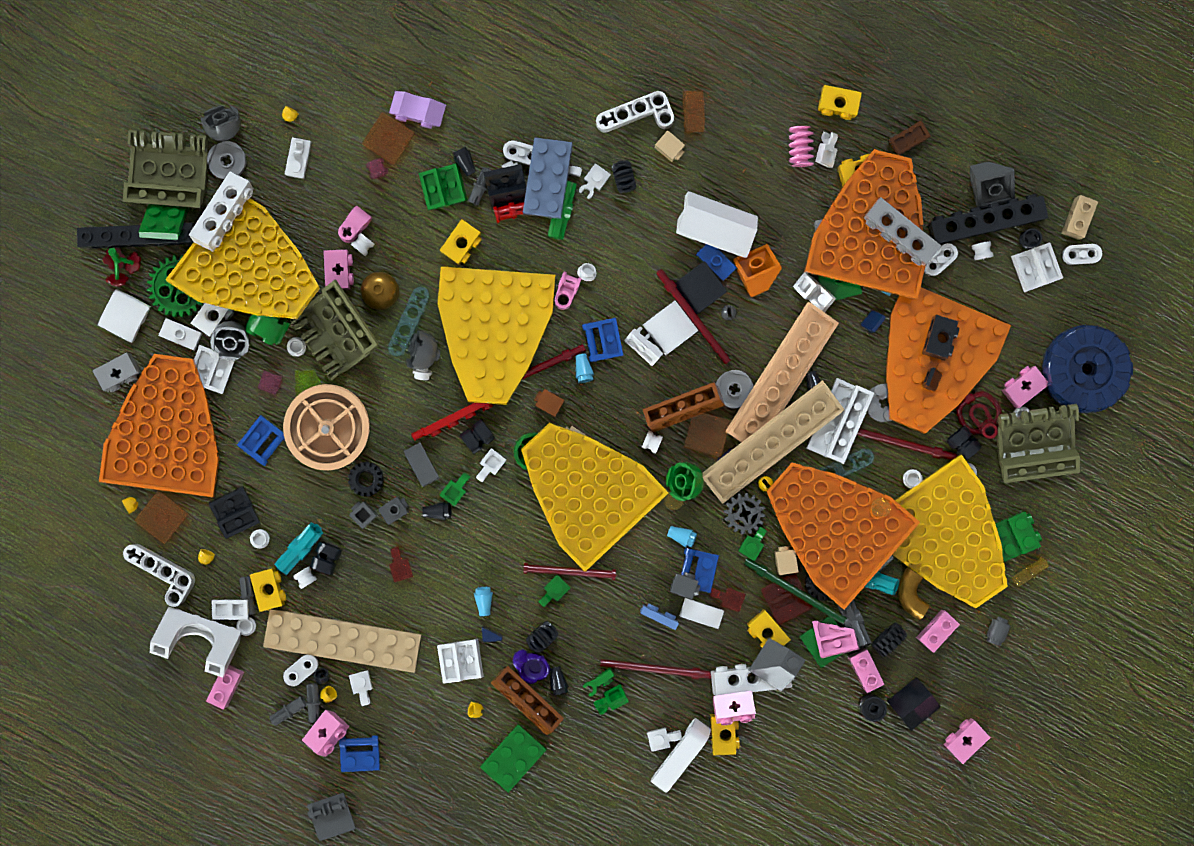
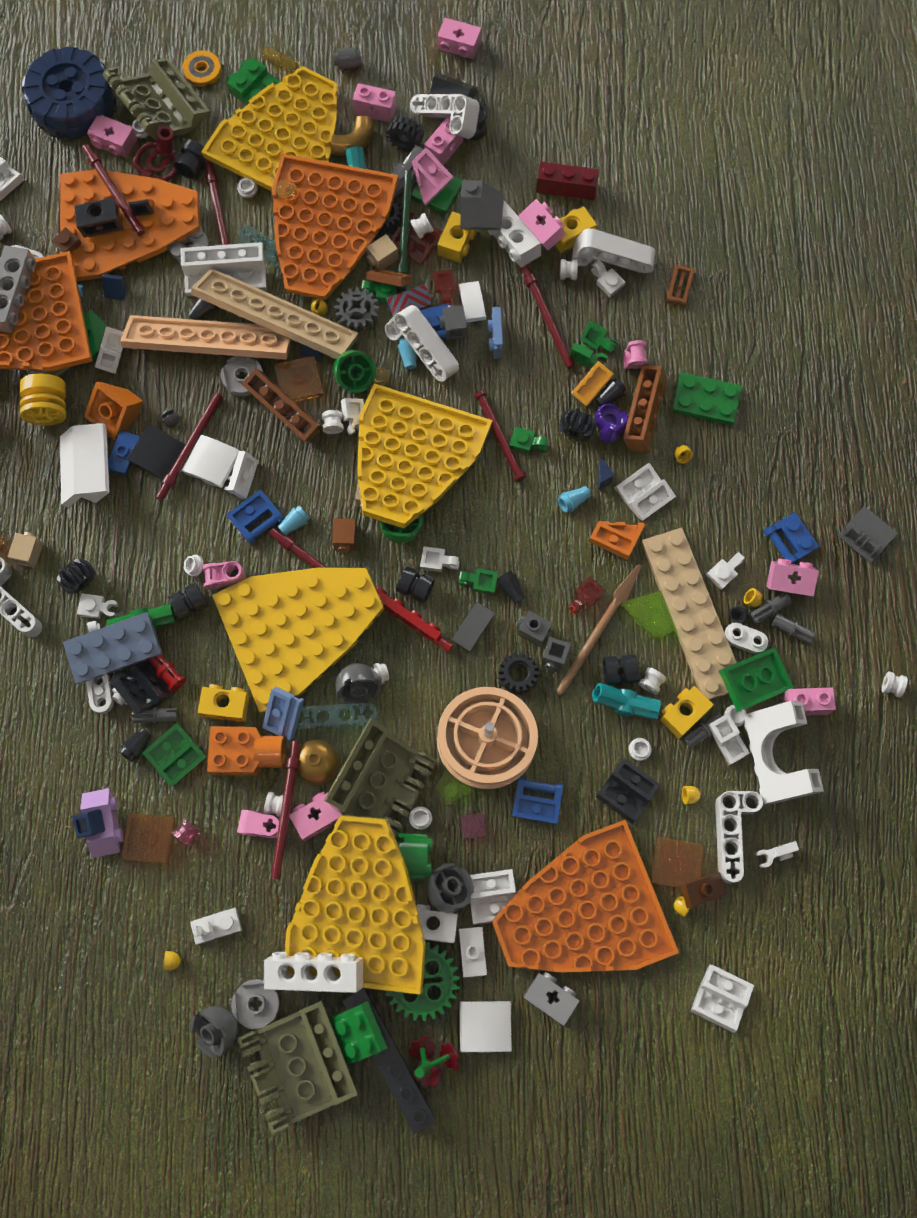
camera: 115 degrees left, 15 degrees down
none -> yellow wheel [20,373,66,426]
none -> reddish brown plate [51,227,82,253]
none -> dark blue slope [72,809,105,839]
none -> dark red bar [82,144,145,236]
none -> black wheel [168,582,209,621]
none -> light orange tile [182,50,222,87]
none -> orange brick [207,726,285,776]
none -> medium blue plate [262,687,304,741]
none -> dark red bar [271,741,301,880]
none -> white plate [341,398,364,435]
none -> dark orange tile [366,269,412,286]
none -> white beam [385,305,459,382]
none -> tile [386,284,431,317]
none -> white beam [410,94,479,139]
none -> white wheel [410,213,434,239]
none -> dark red brick [536,161,600,201]
none -> medium nougat piece [556,564,641,695]
none -> white wheel [560,259,578,280]
none -> light orange plate [571,361,614,407]
none -> orange wing [589,521,645,560]
none -> clear neon green wing [620,590,675,639]
none -> bright pink piece [623,340,648,369]
none -> dark orange tile [665,264,695,307]
none -> reddish brown plate [681,872,726,908]
none -> white slope [690,964,754,1033]
none -> green plate [718,647,794,712]
none -> white plate [755,841,799,868]
none -> white wheel [882,671,908,698]

